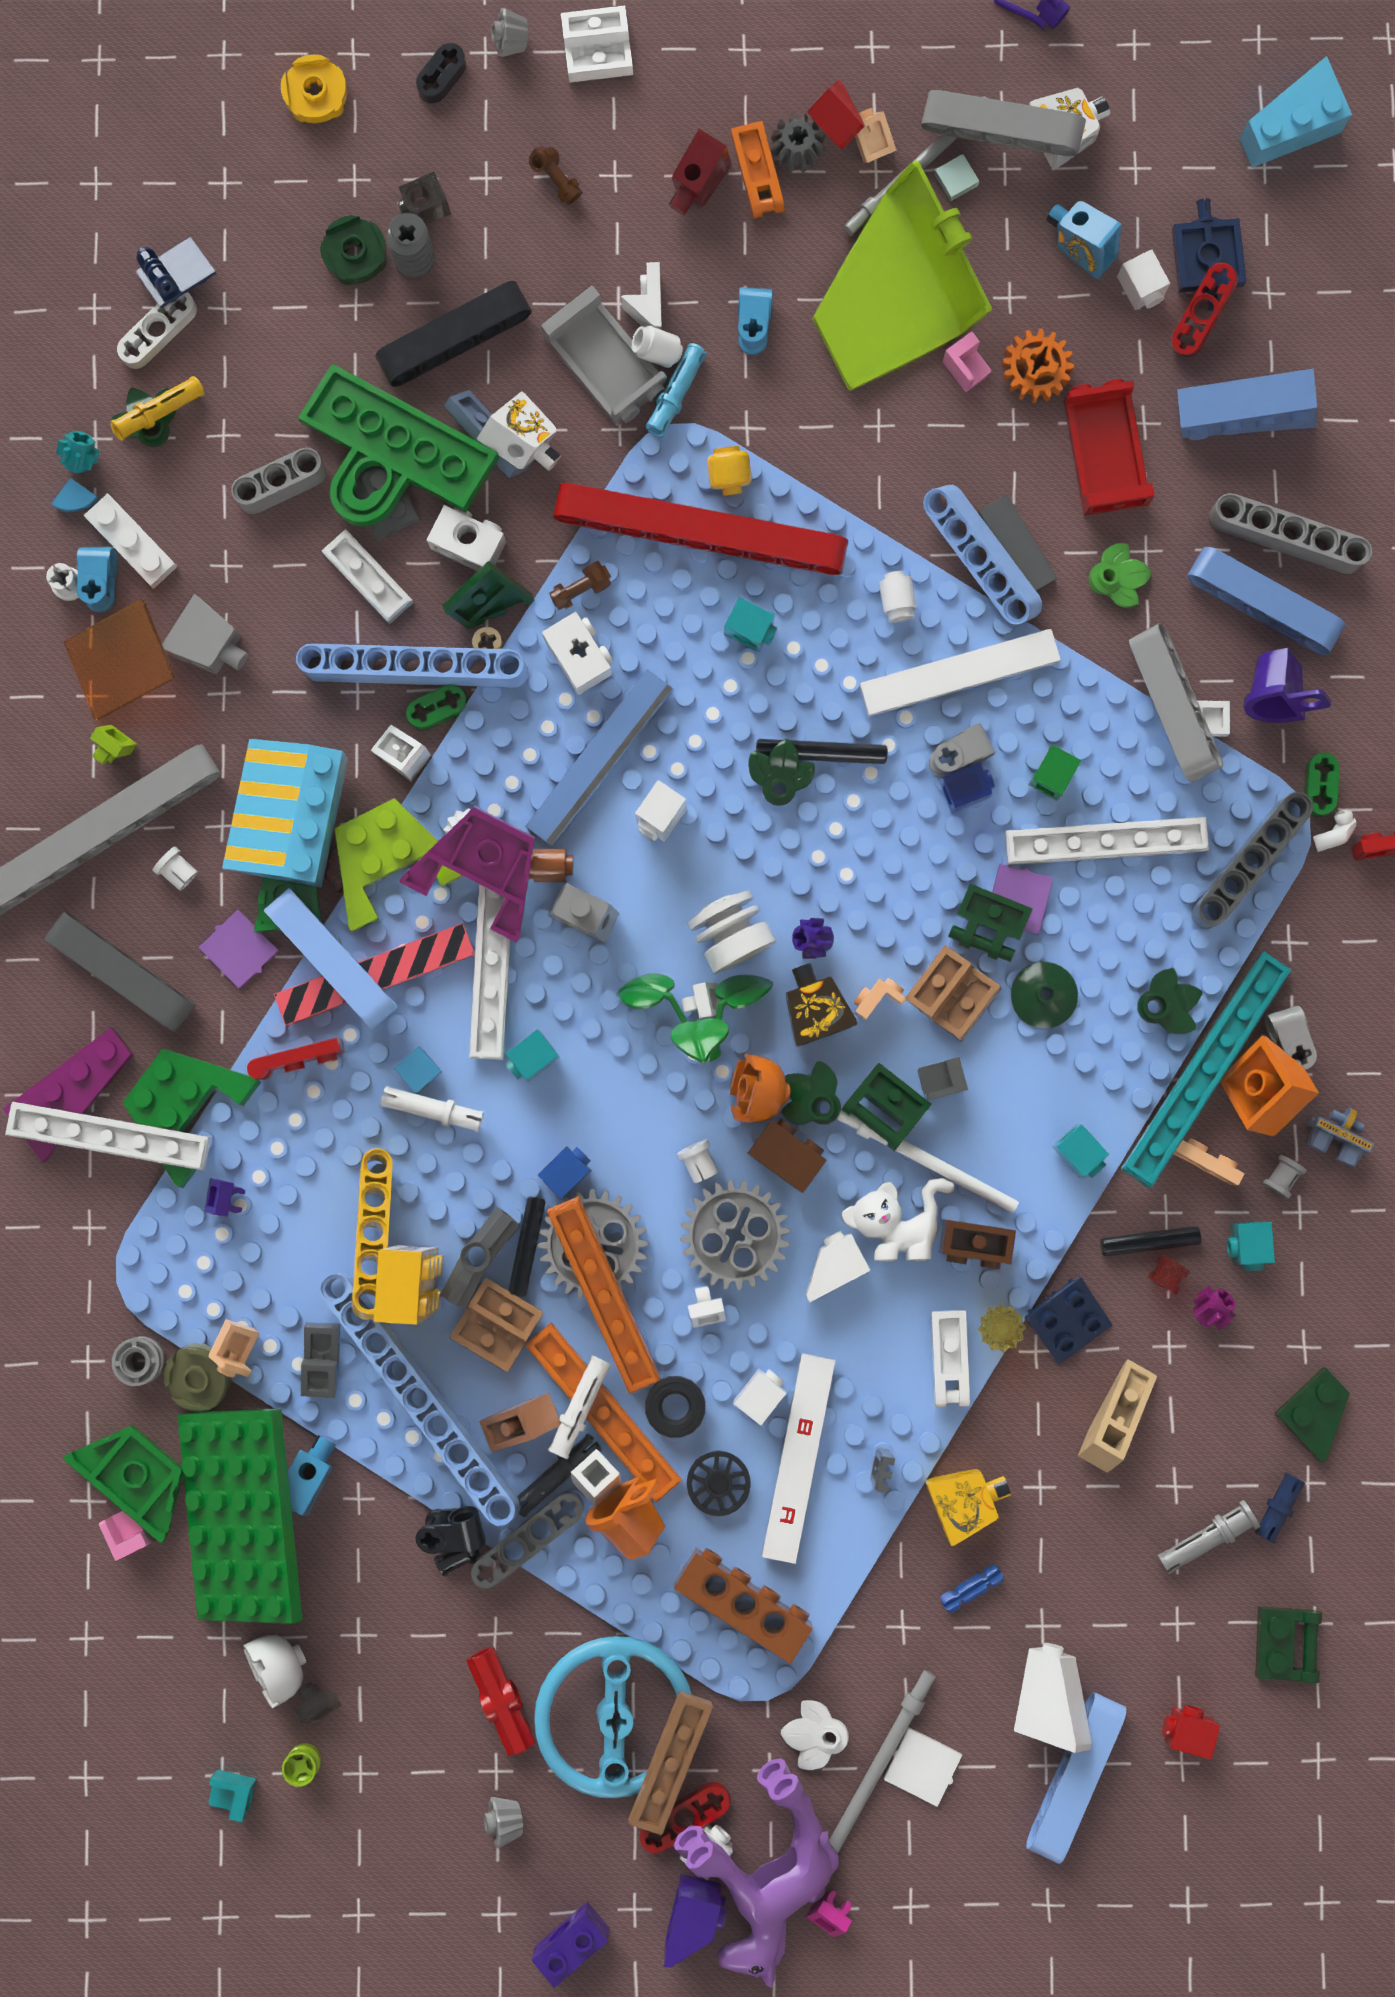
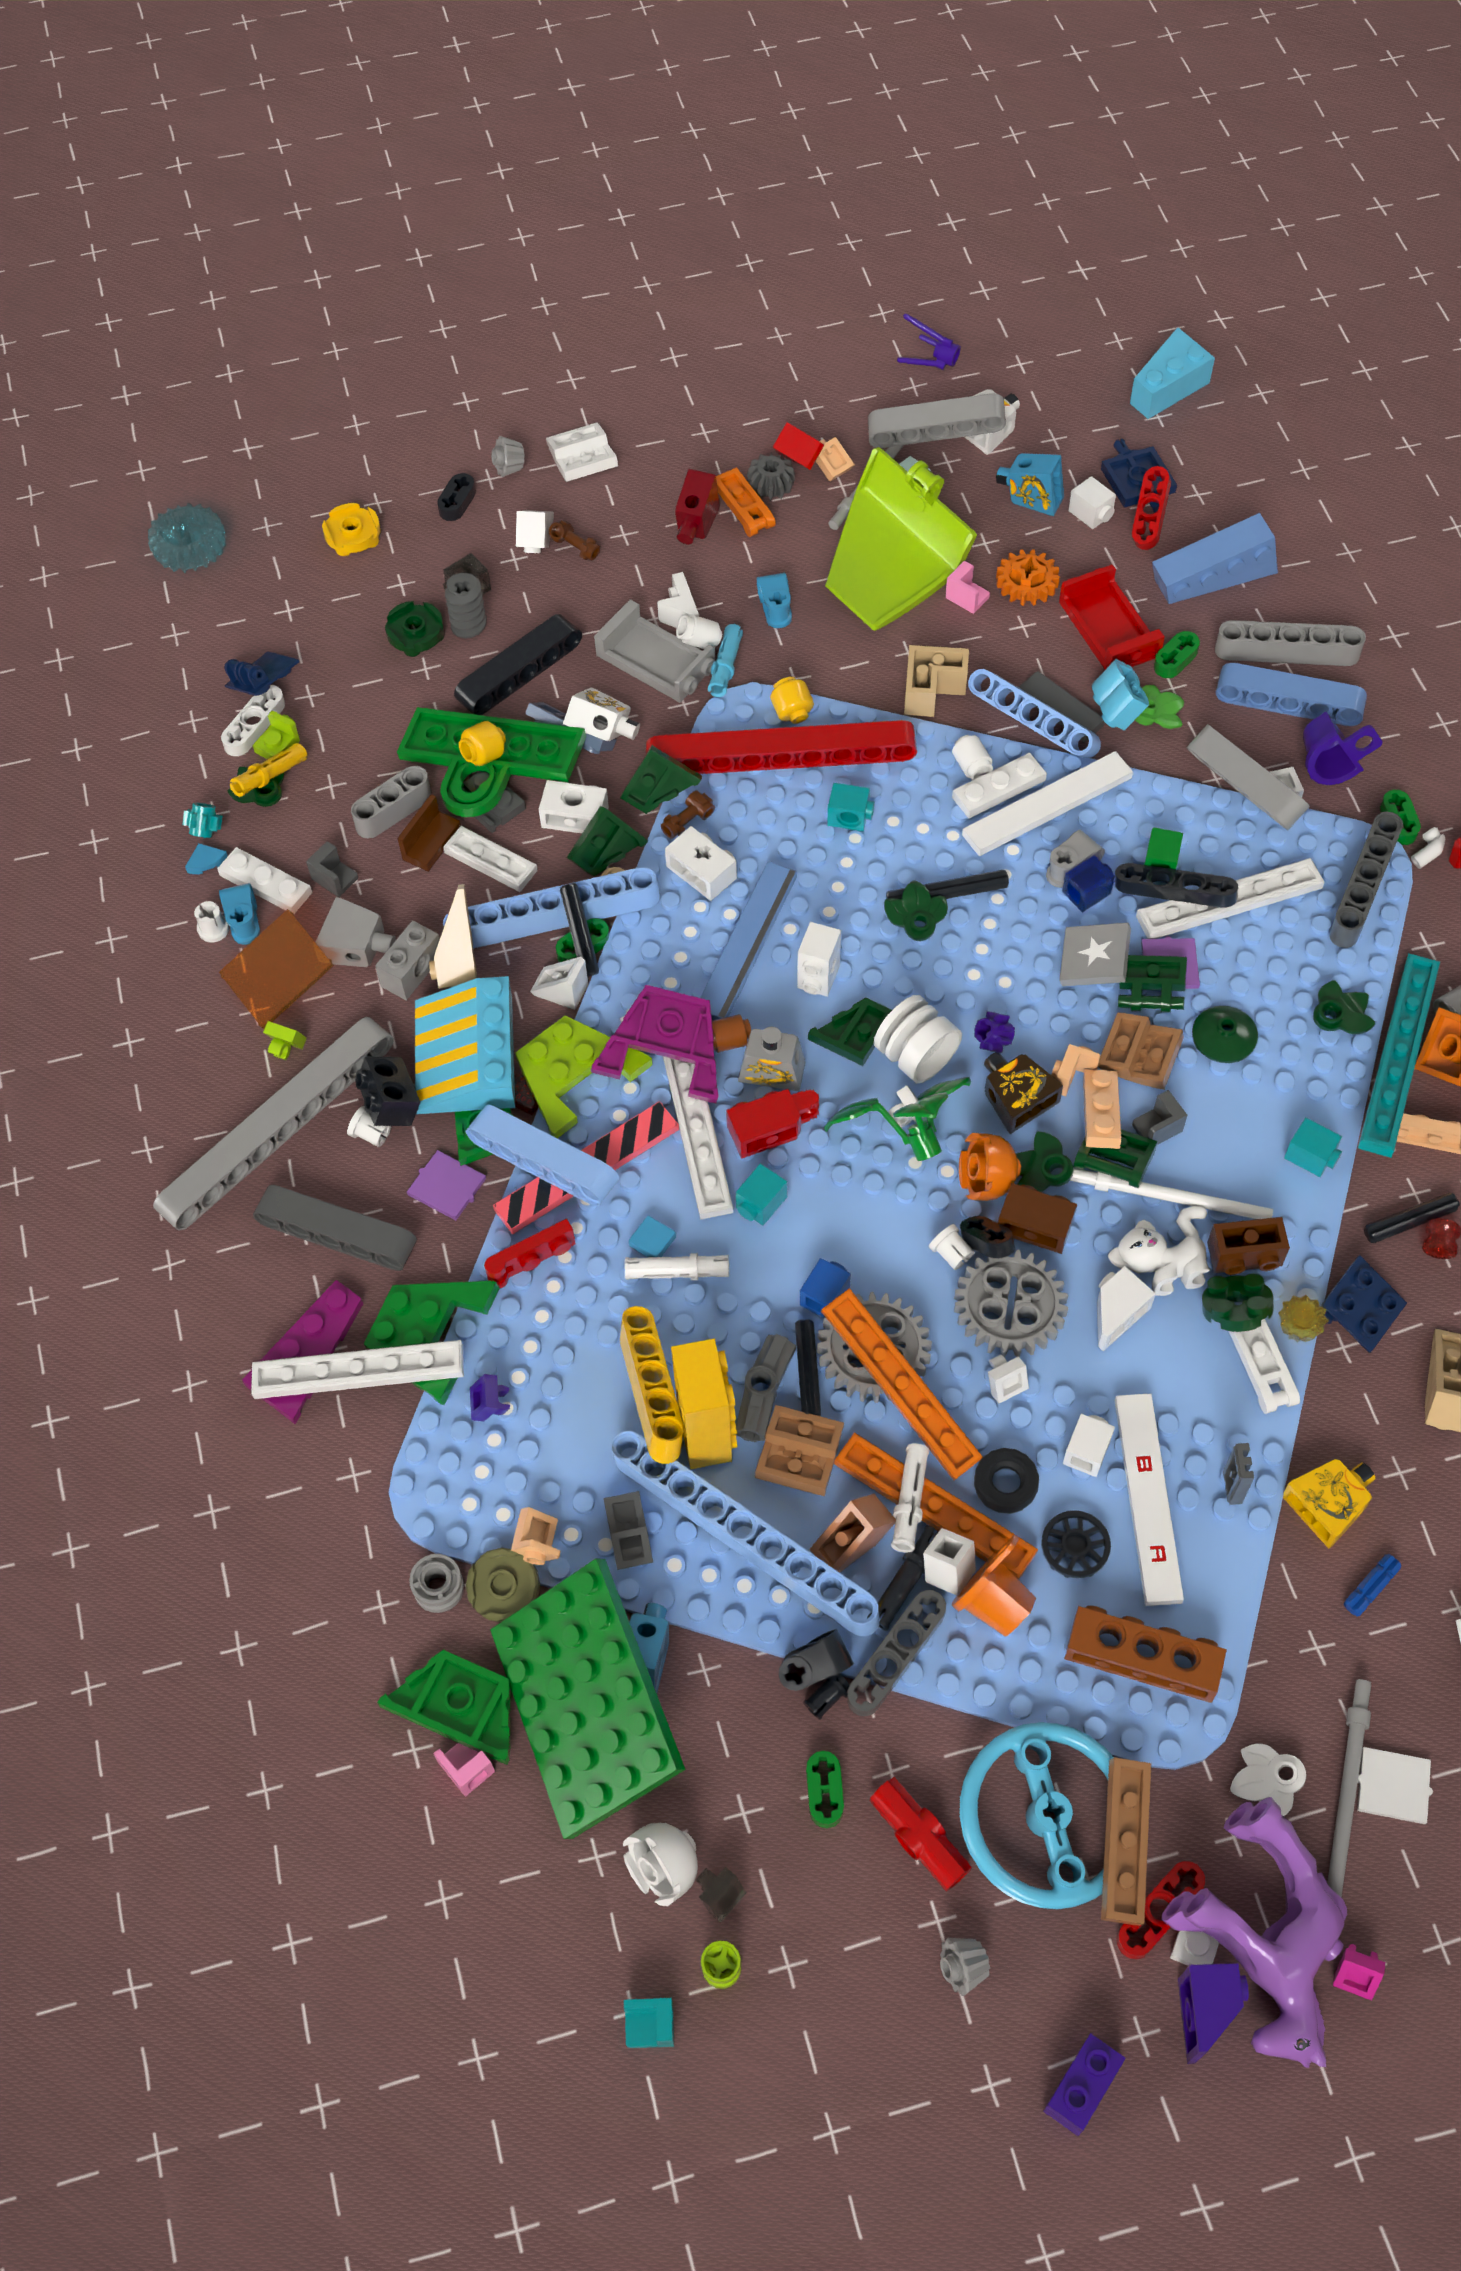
camera: 15 degrees left, 25 degrees down
none -> clear light blue gear [148,503,226,573]
none -> lime bracket [252,711,300,759]
none -> dark grey panel [306,841,358,898]
none -> black brick [355,1056,420,1126]
none -> light grey brick [375,920,439,1001]
none -> reddish brown panel [397,794,461,872]
none -> slope [429,884,478,988]
none -> yellow head [459,721,506,766]
none -> white slope [516,510,554,553]
none -> black axle [560,883,599,977]
none -> dark green wing [620,745,702,814]
none -> red hinge [726,1089,819,1159]
none -> green beam [806,1751,844,1828]
none -> dark green wing [808,998,892,1066]
none -> tan brick [904,645,969,717]
none -> white plate [952,753,1047,819]
none -> black beam [960,1216,1015,1259]
none -> light grey tile [1060,923,1131,986]
none -> light nougat plate [1083,1069,1121,1149]
none -> medium azure brick [1092,659,1149,730]
none -> black beam [1115,863,1238,908]
none -> green beam [1154,631,1200,678]
none -> dark green plate [1202,1274,1274,1332]

